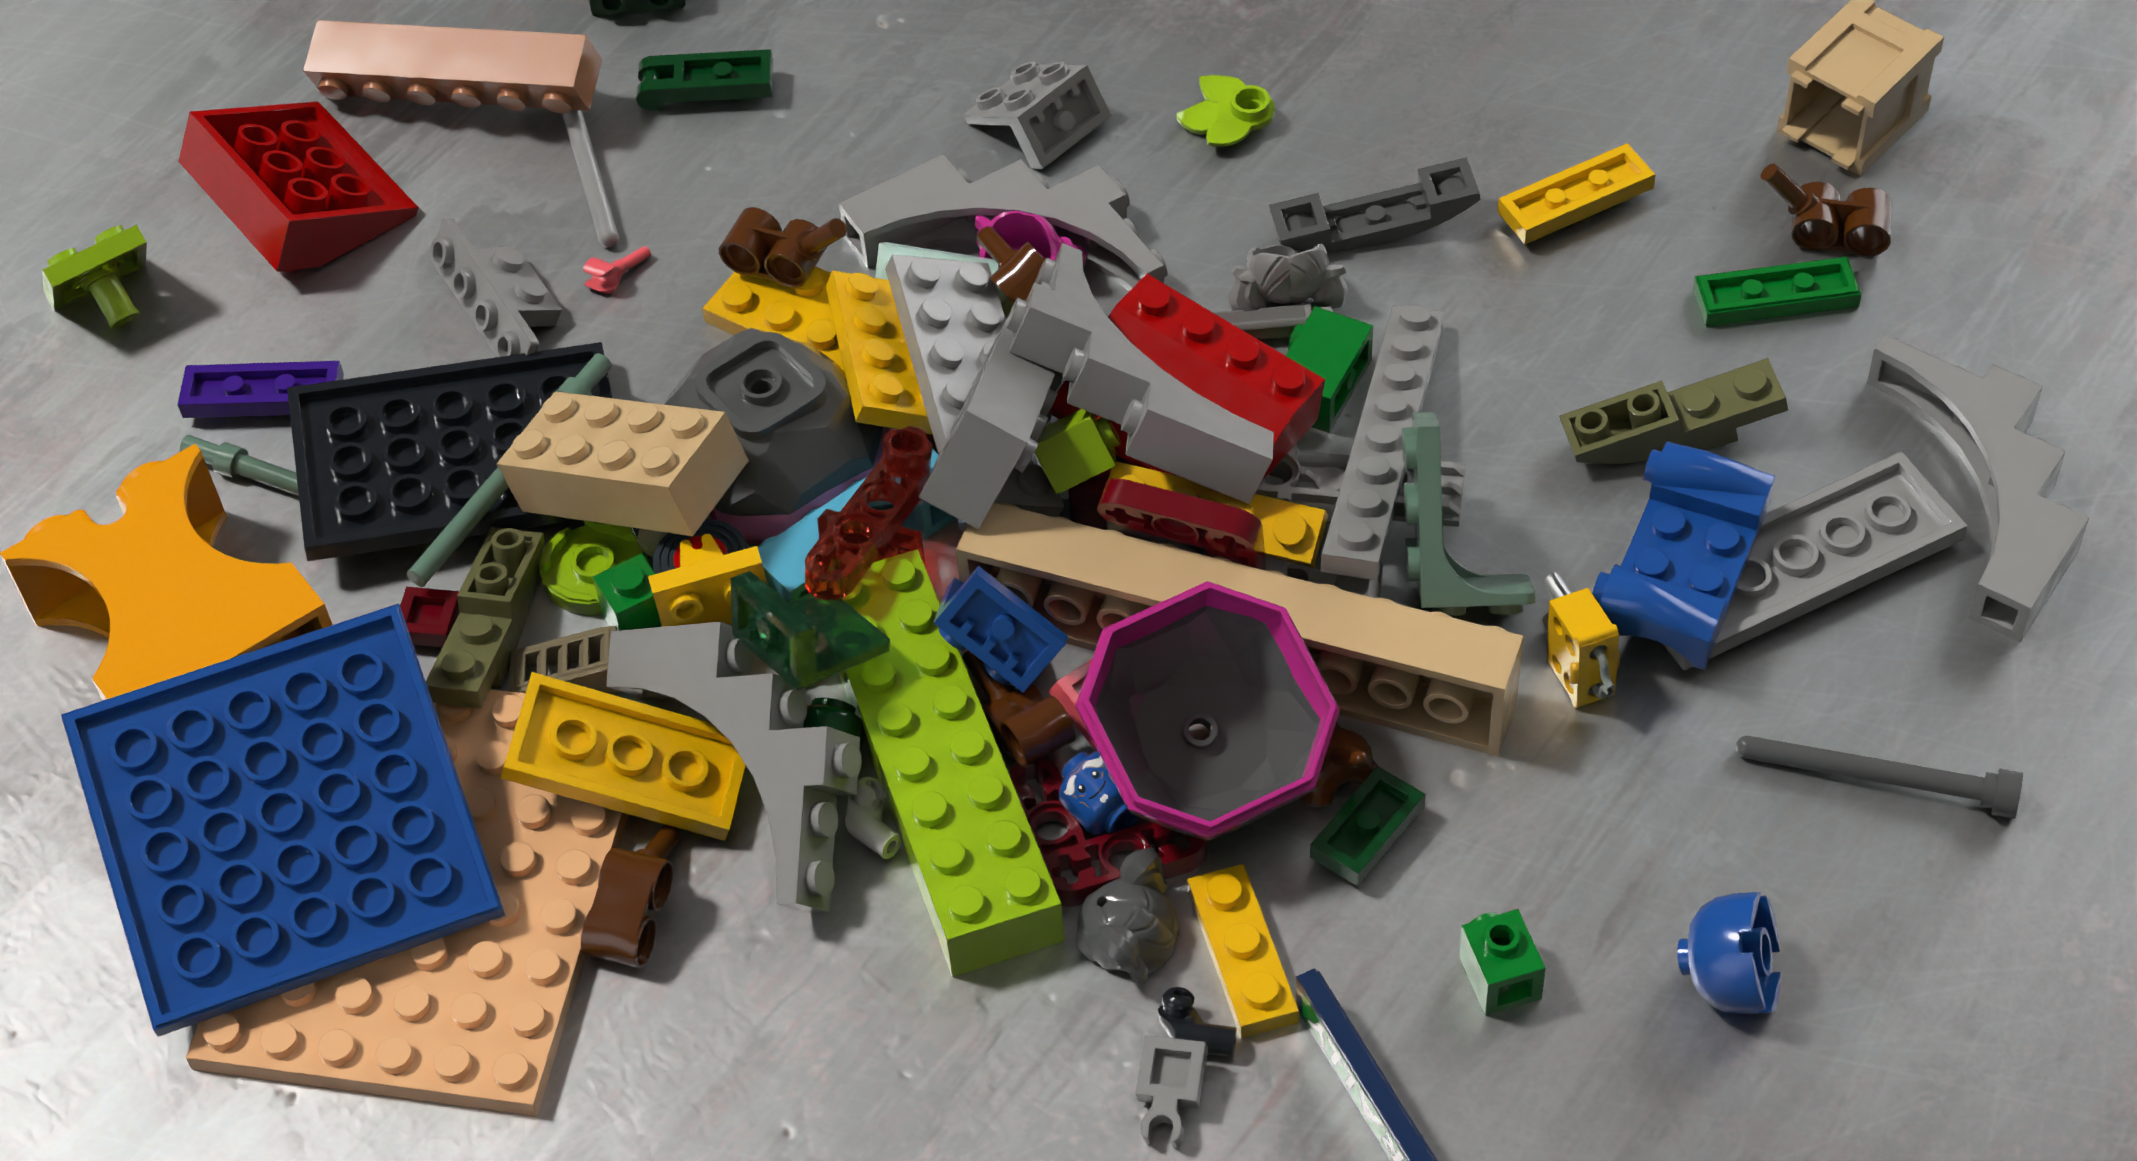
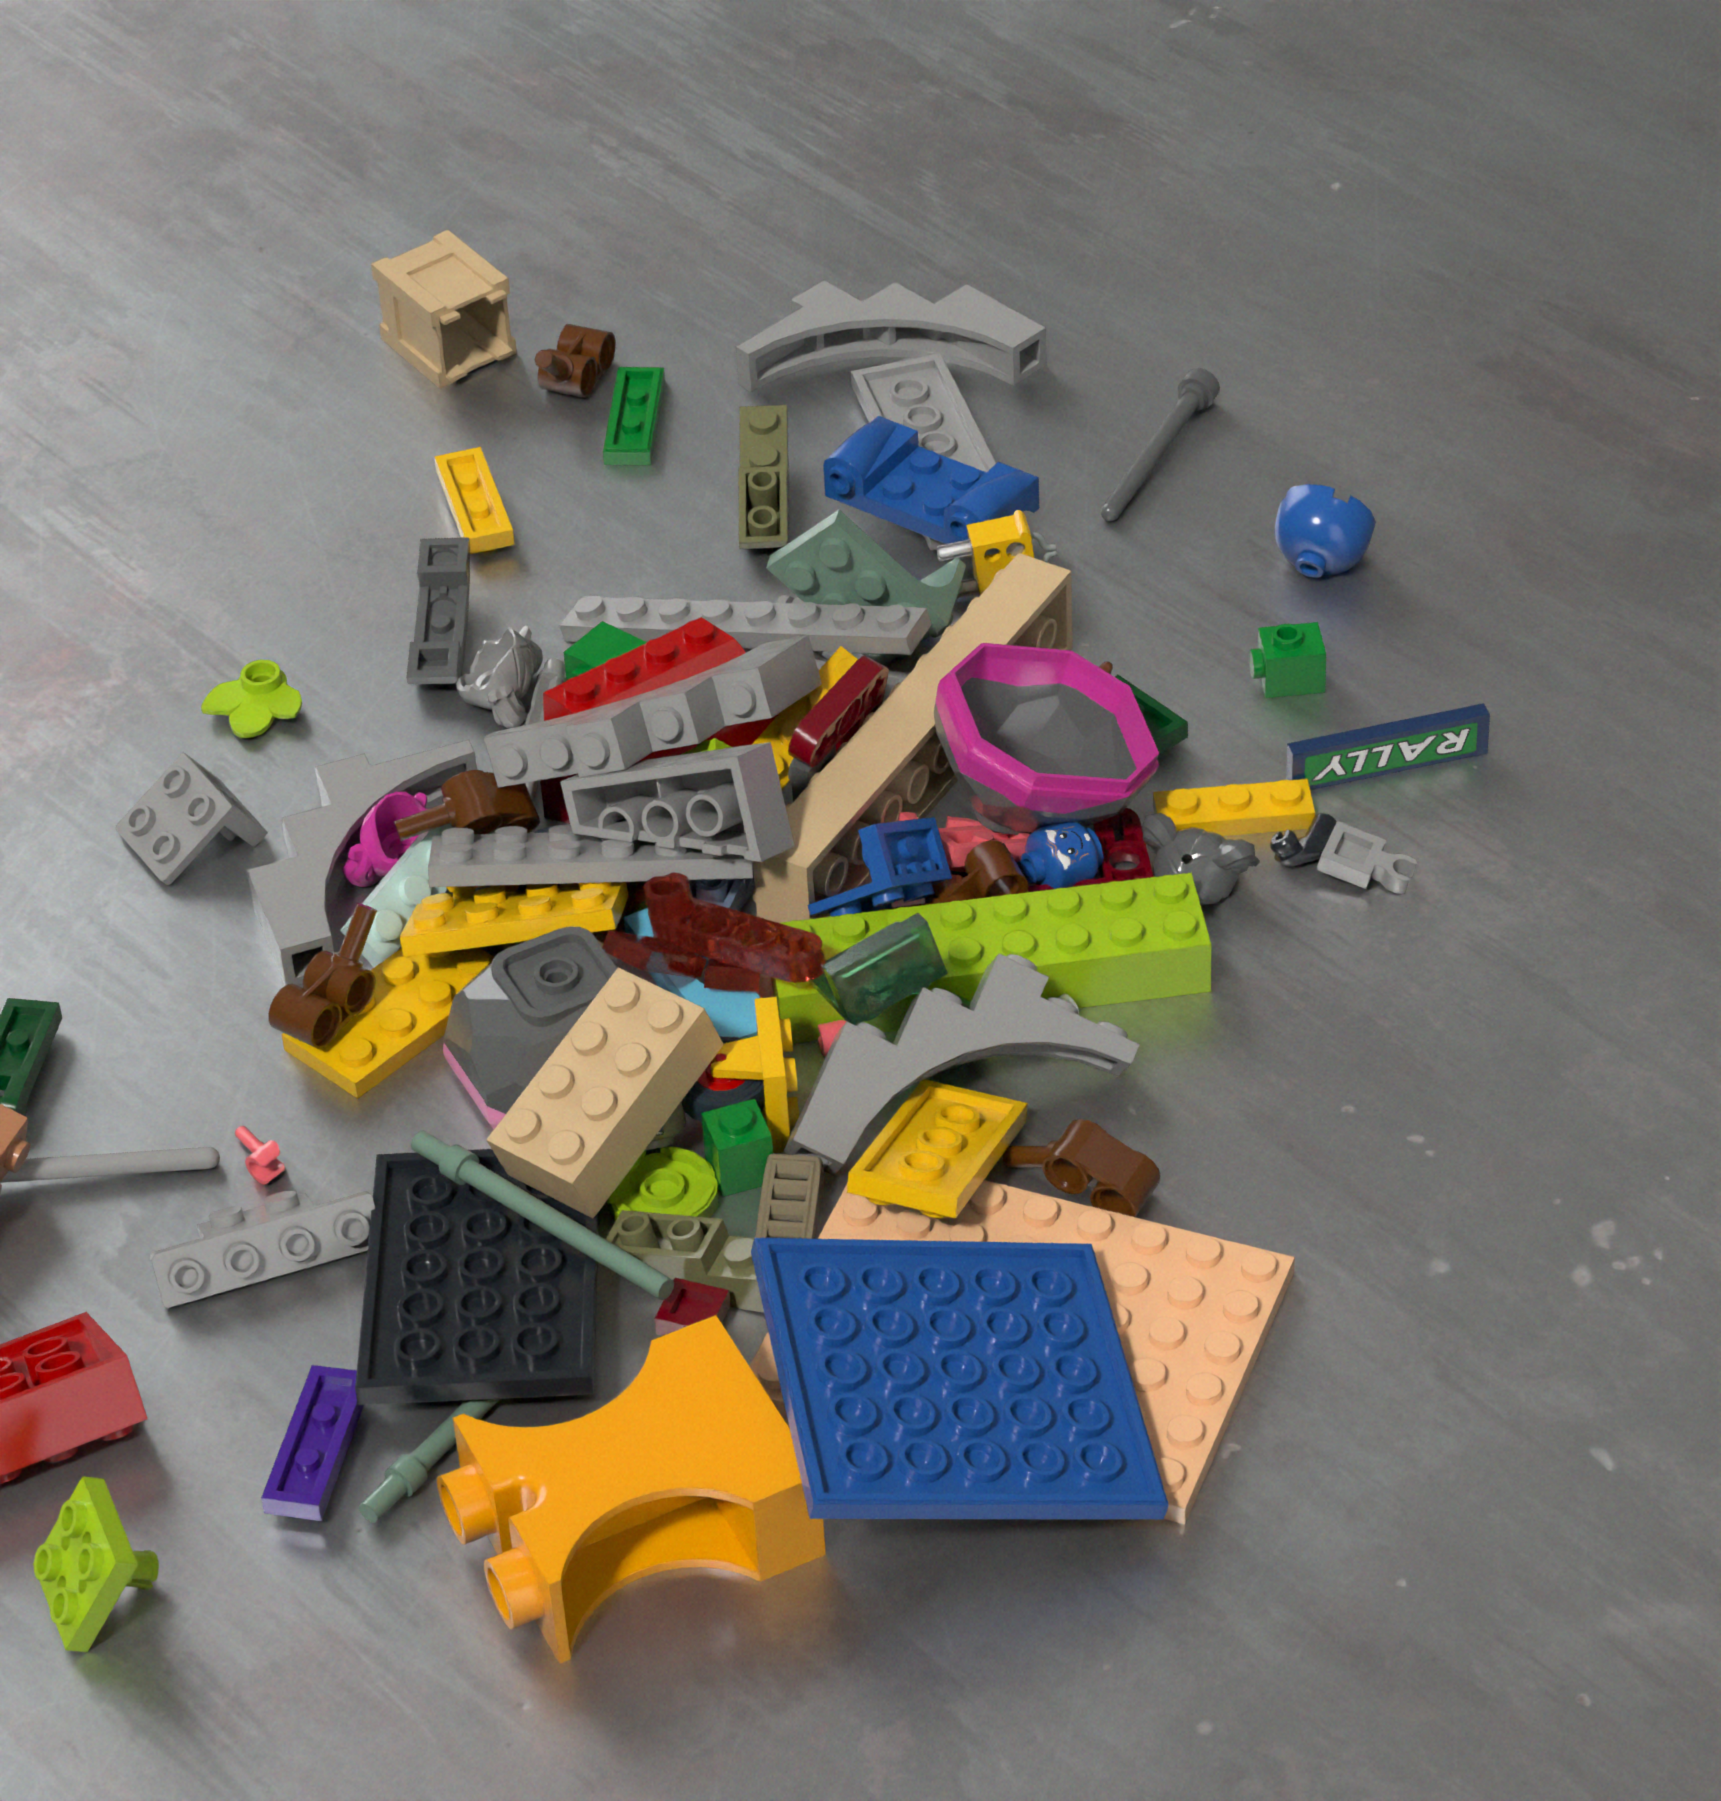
camera: 80 degrees left, 10 degrees down
none -> clear red tile [602,930,707,978]

